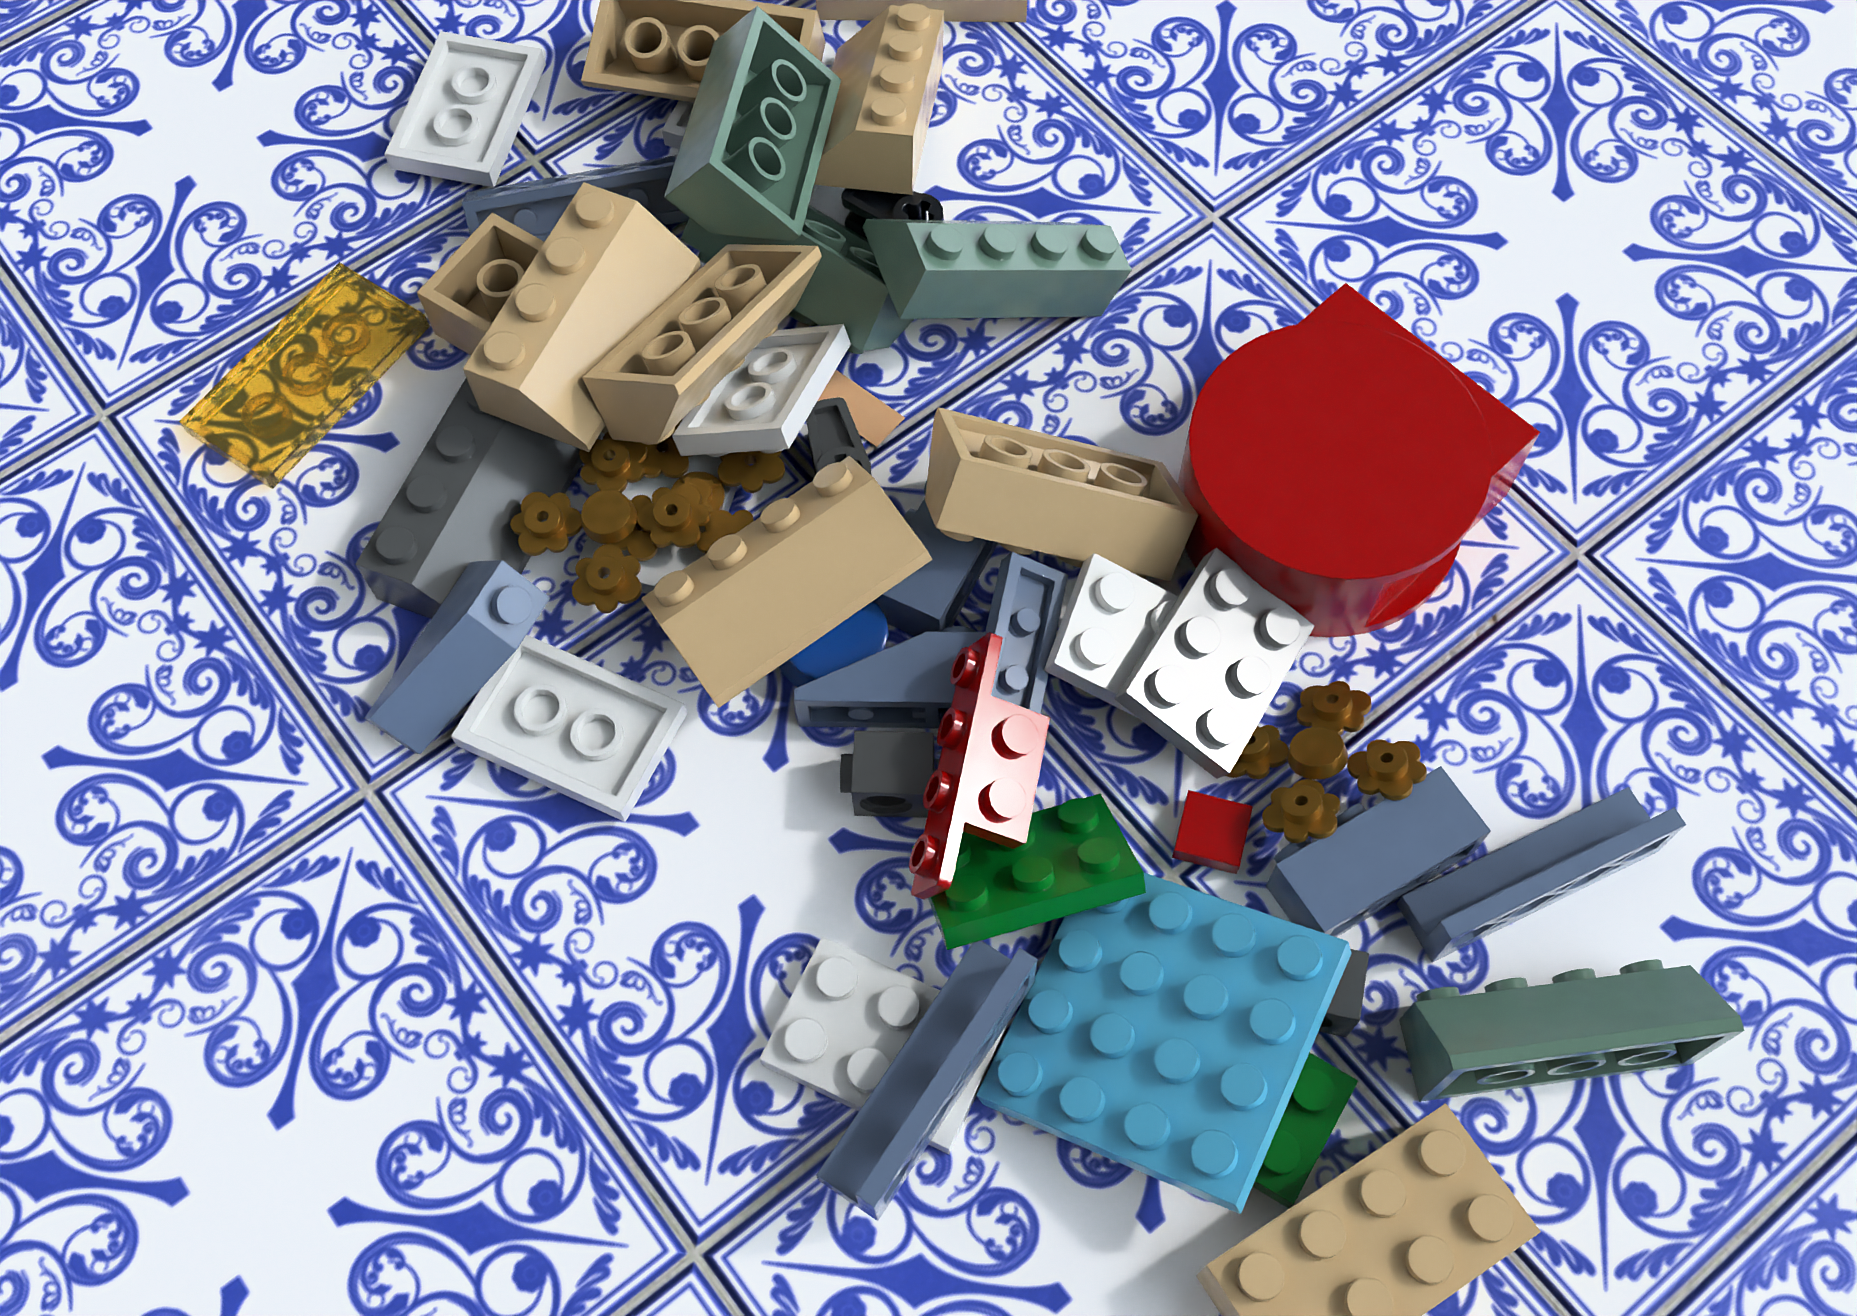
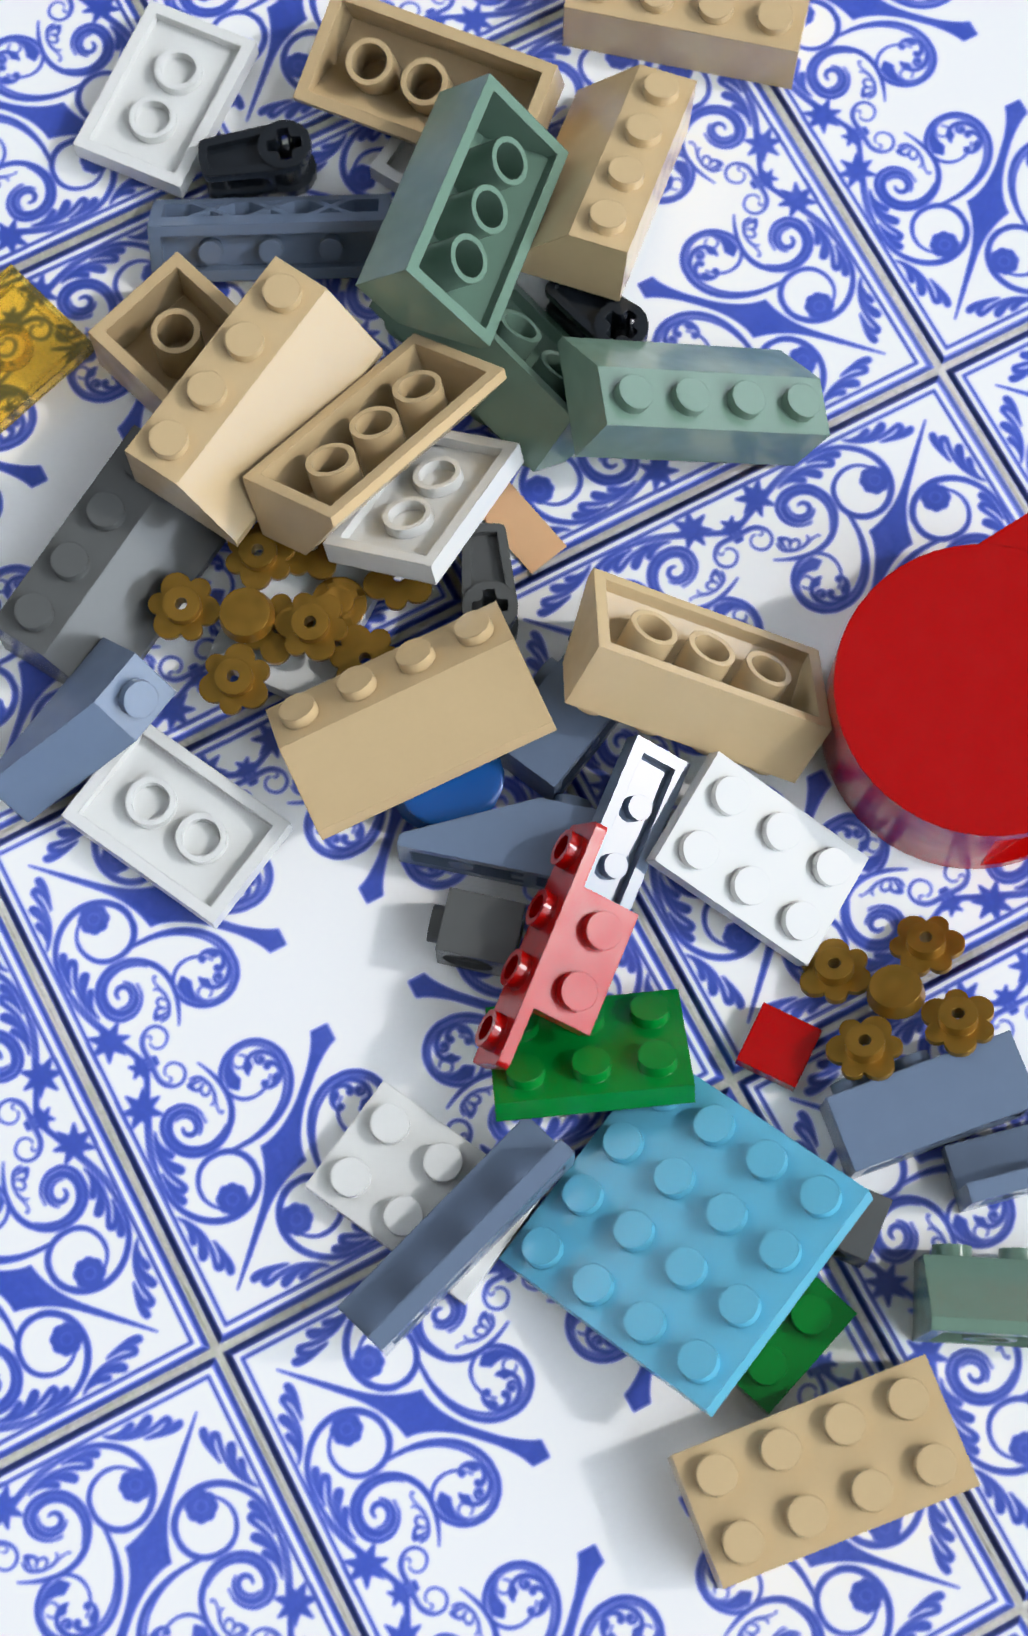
camera: 10 degrees right, 10 degrees up
plate [1115,547,1314,779] -> none
none -> black piece [198,120,317,198]

